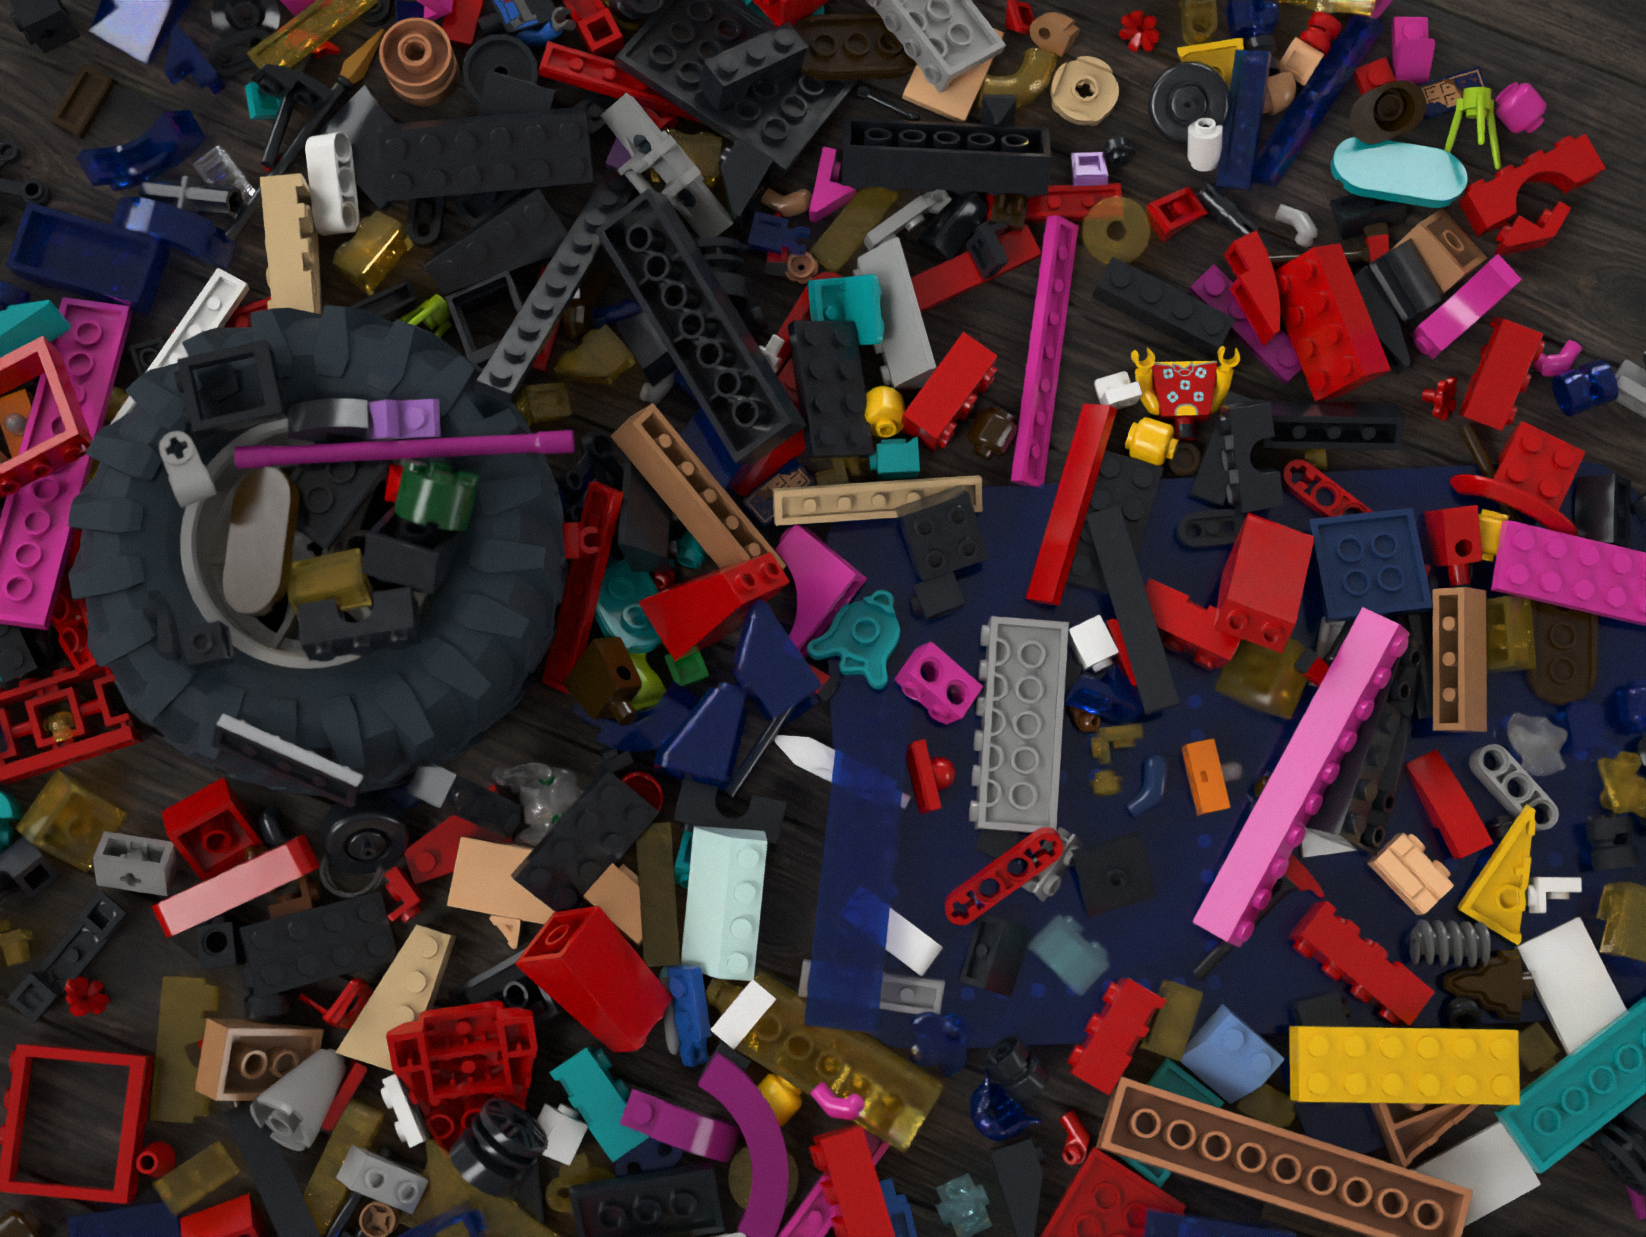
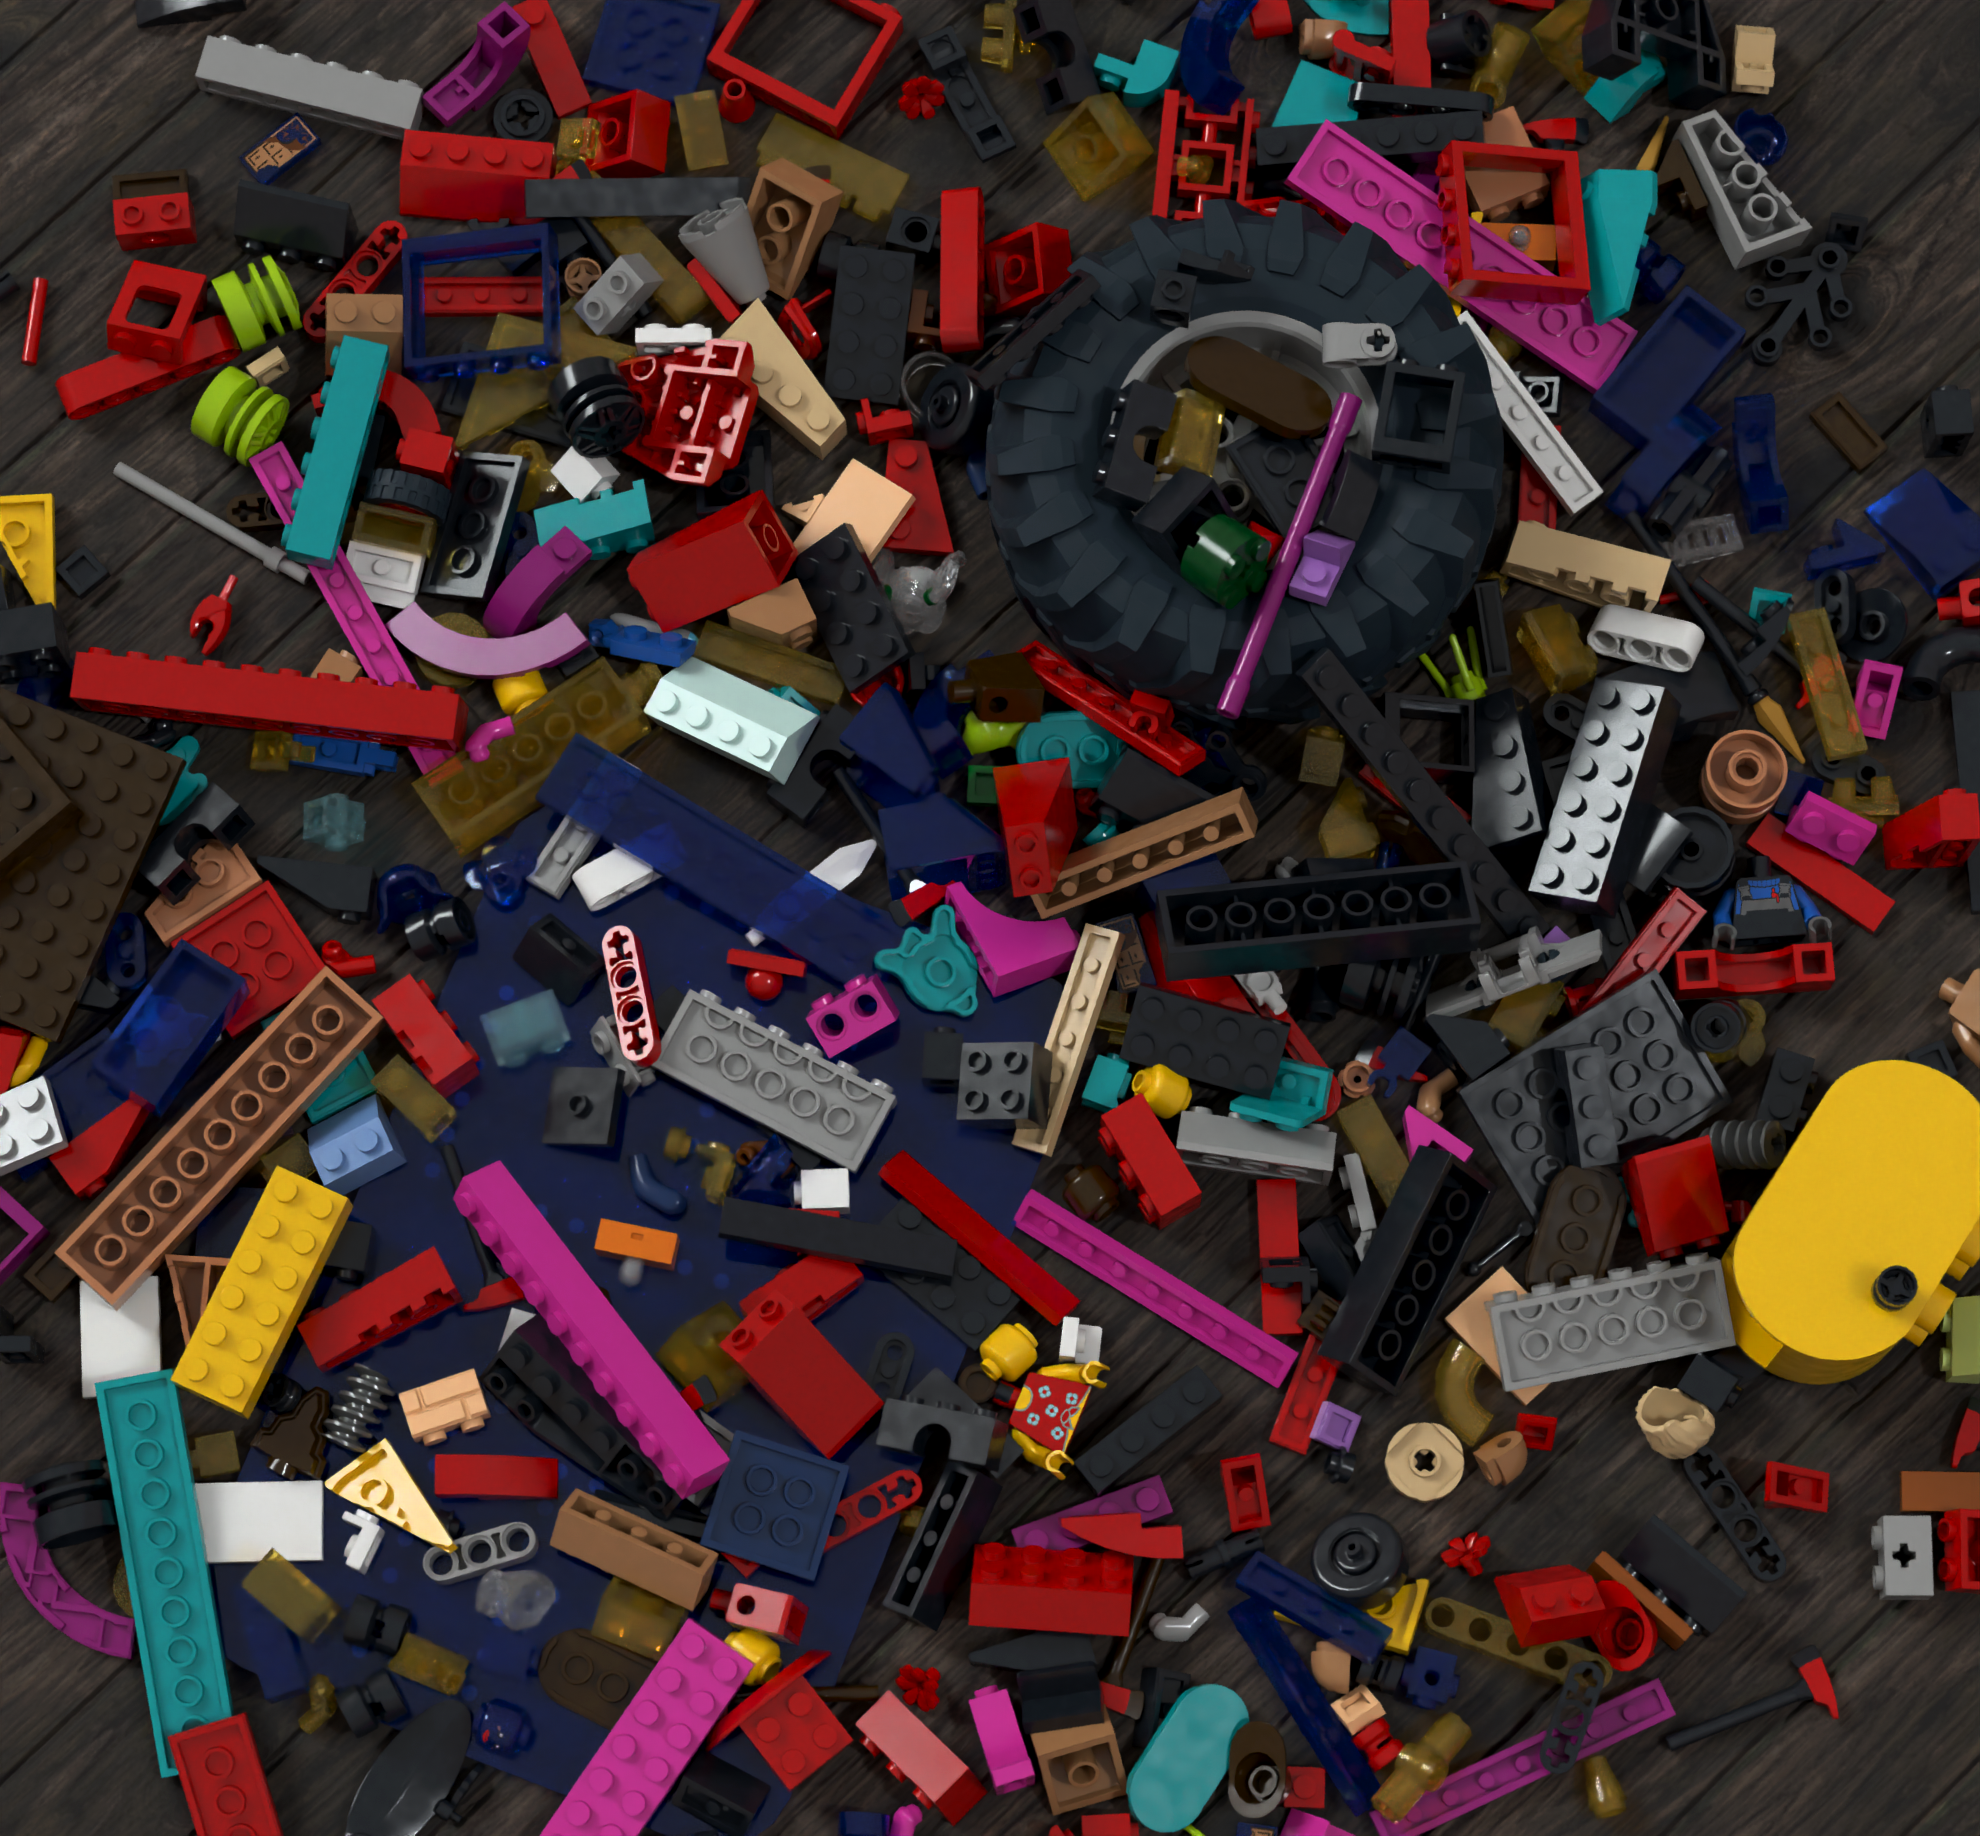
camera: 120 degrees right, 5 degrees down
light grey brick [93,831,178,896] -> none
black brick [406,759,524,839] -> none
white sticker [711,979,776,1049] -> none
black slope [980,94,1017,125] -> none
clear yellow tile [1081,196,1151,264] -> none
white brick [1188,118,1222,171] -> none

